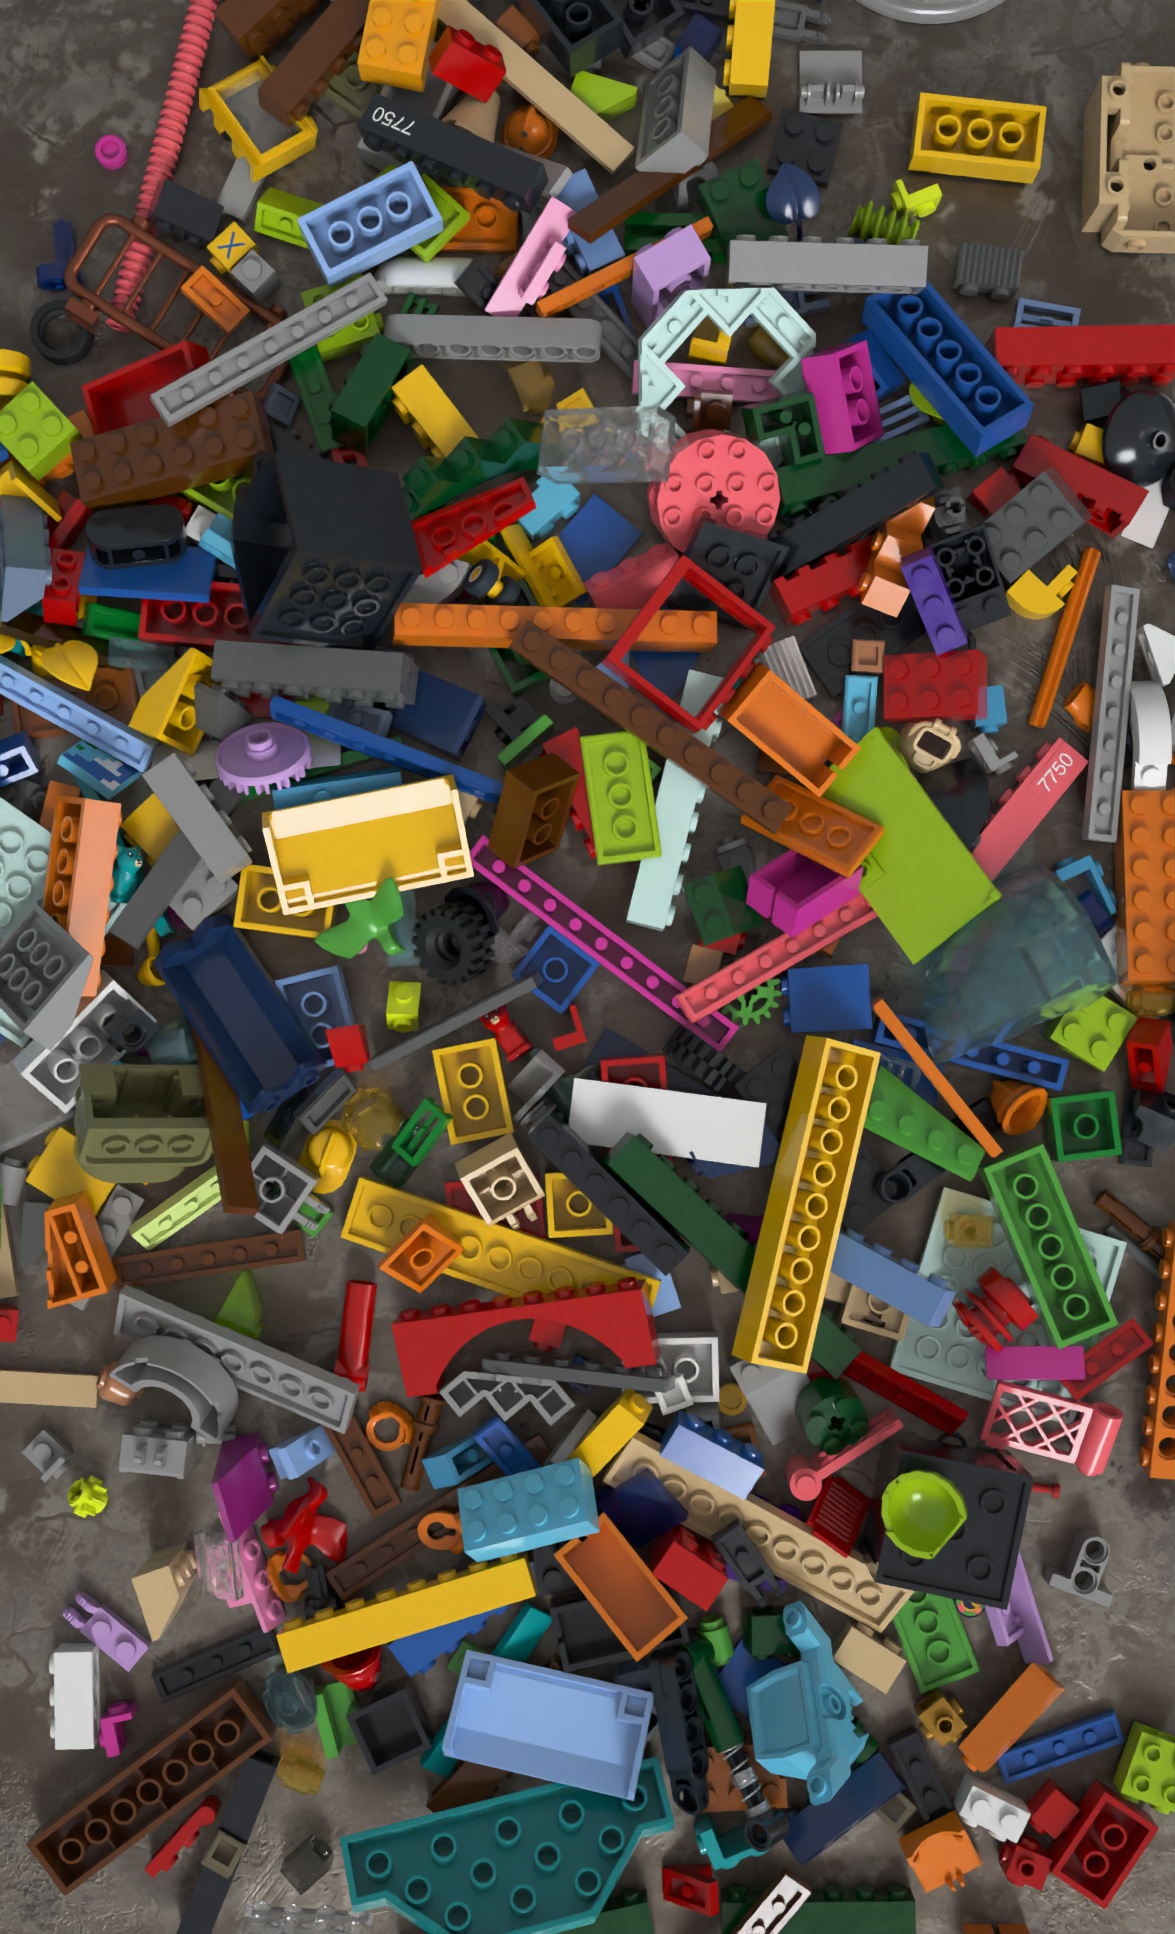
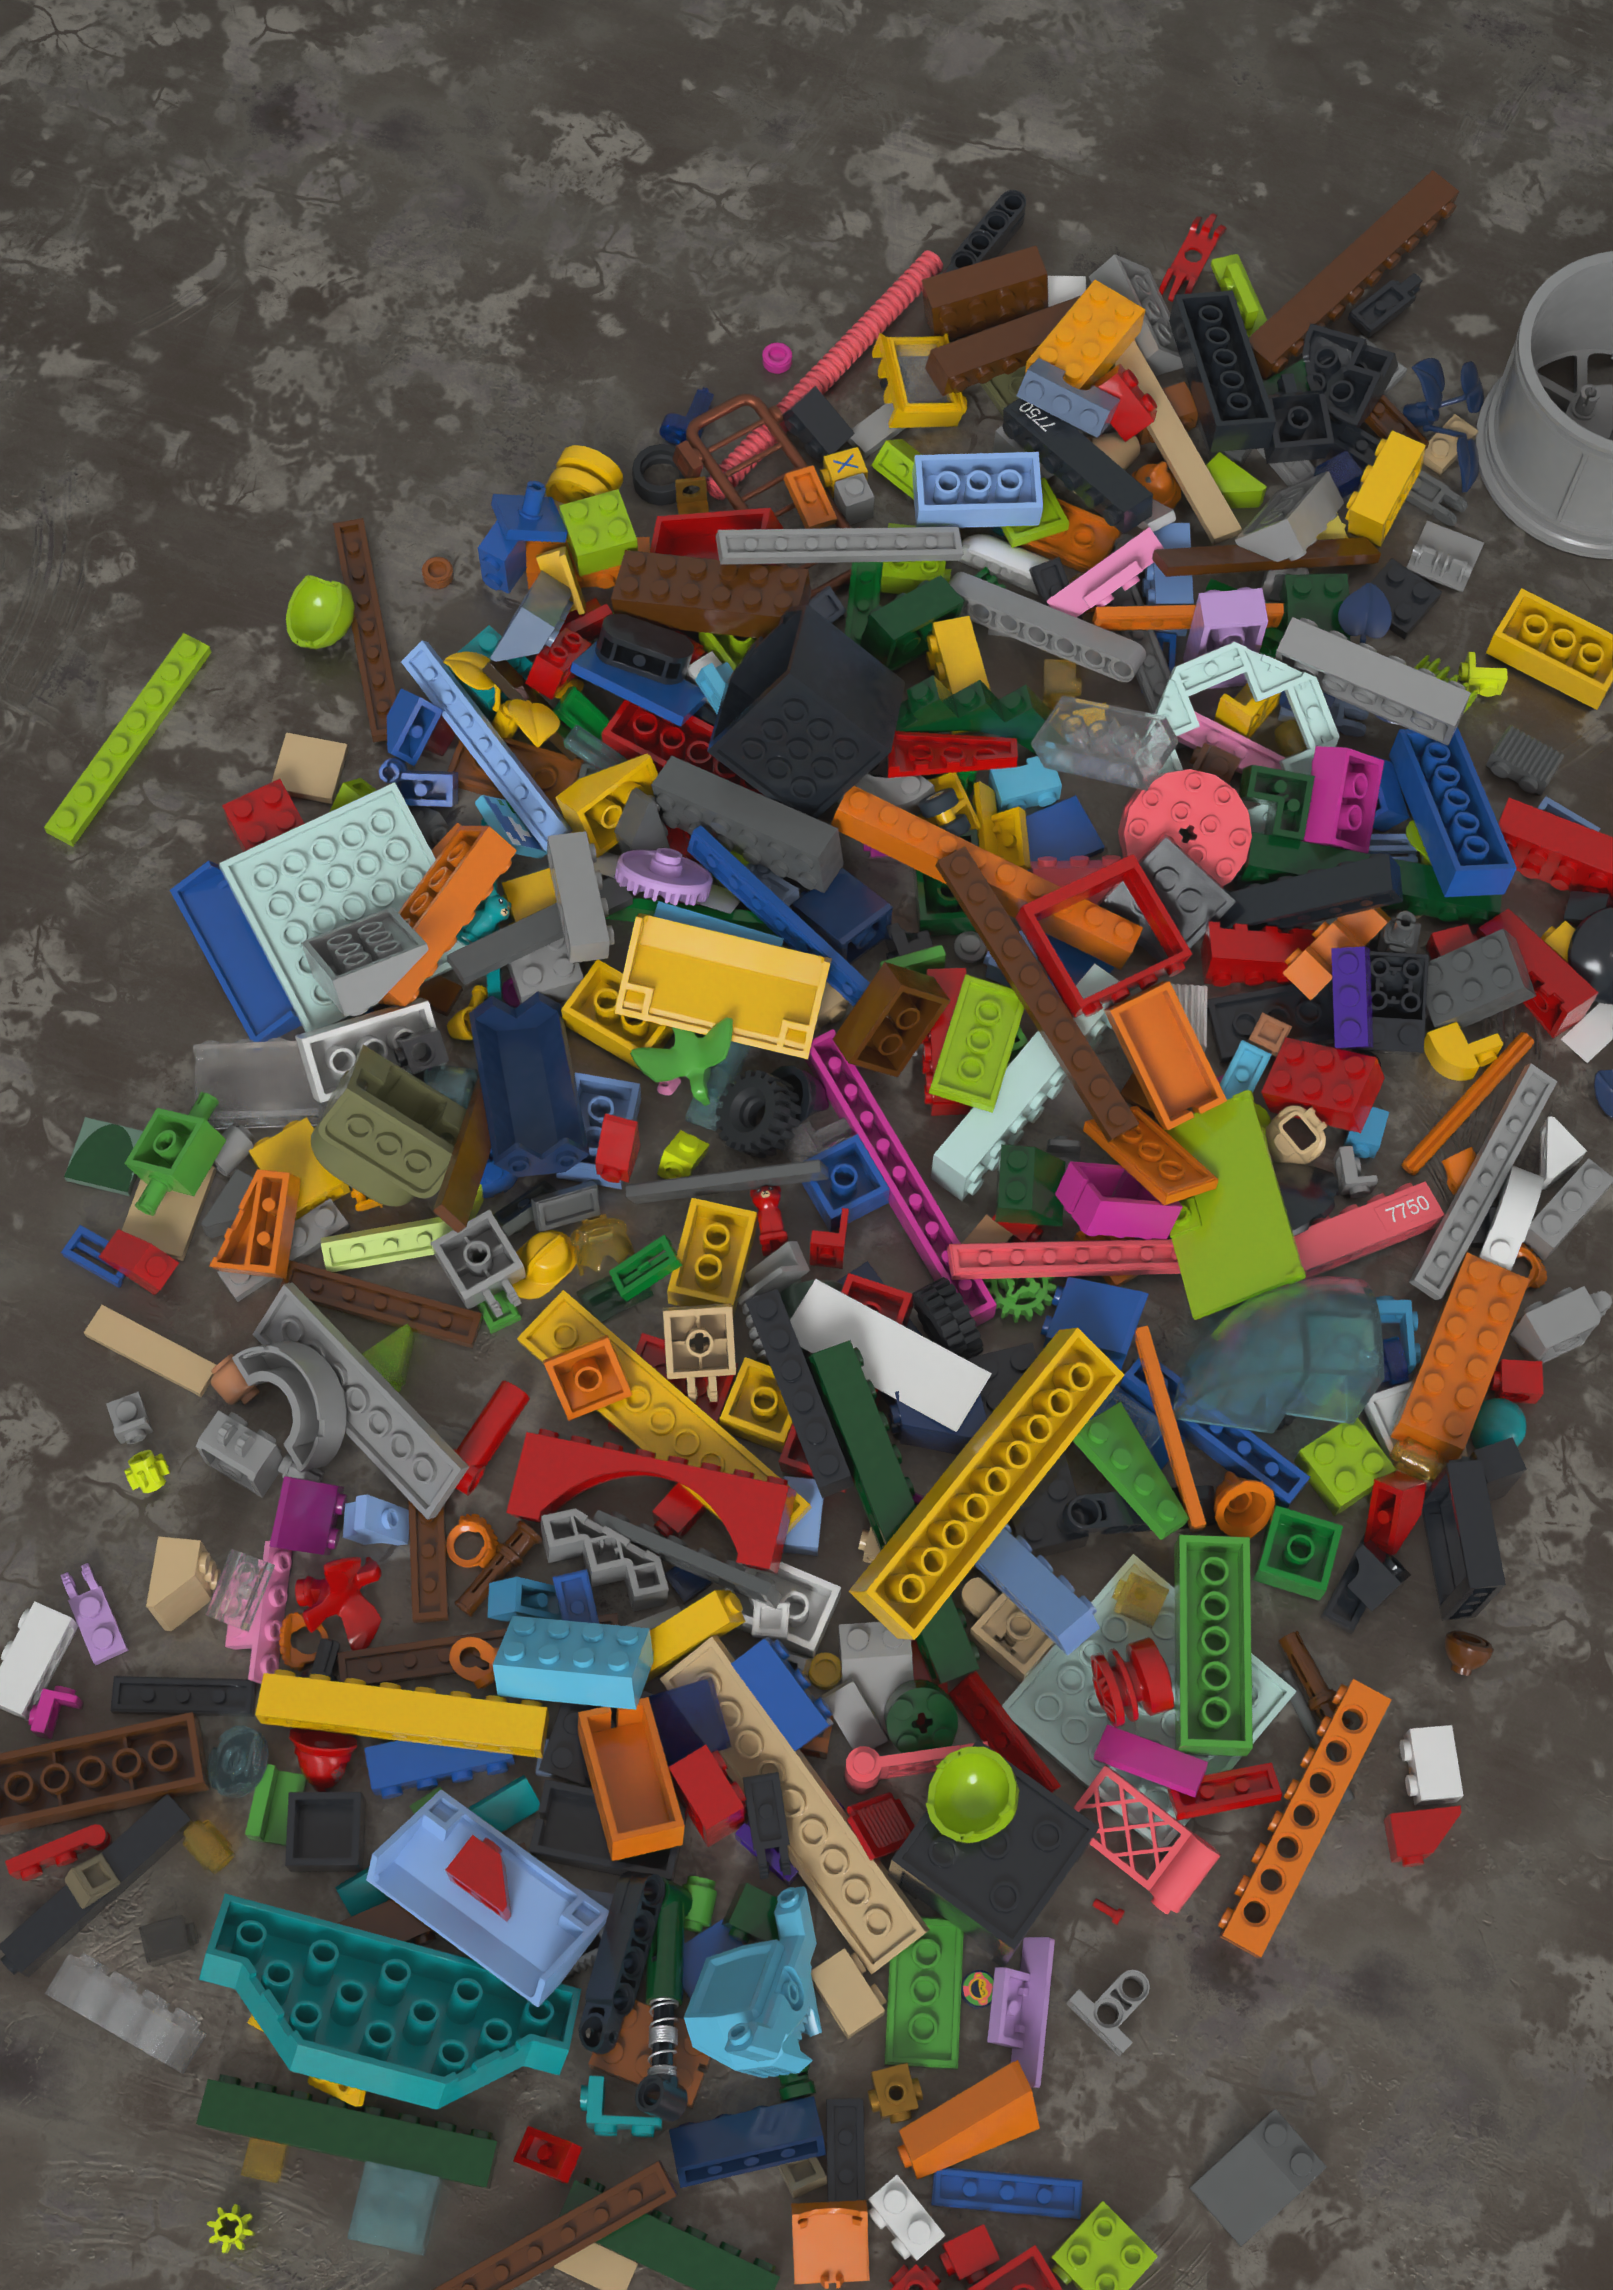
camera: 20 degrees right, 20 degrees down
none -> red slope [445,1835,511,1922]
none -> pearl gold bracket [675,476,709,515]
none -> light grey tile [822,1677,888,1749]
none -> sand blue arch [1016,358,1120,438]

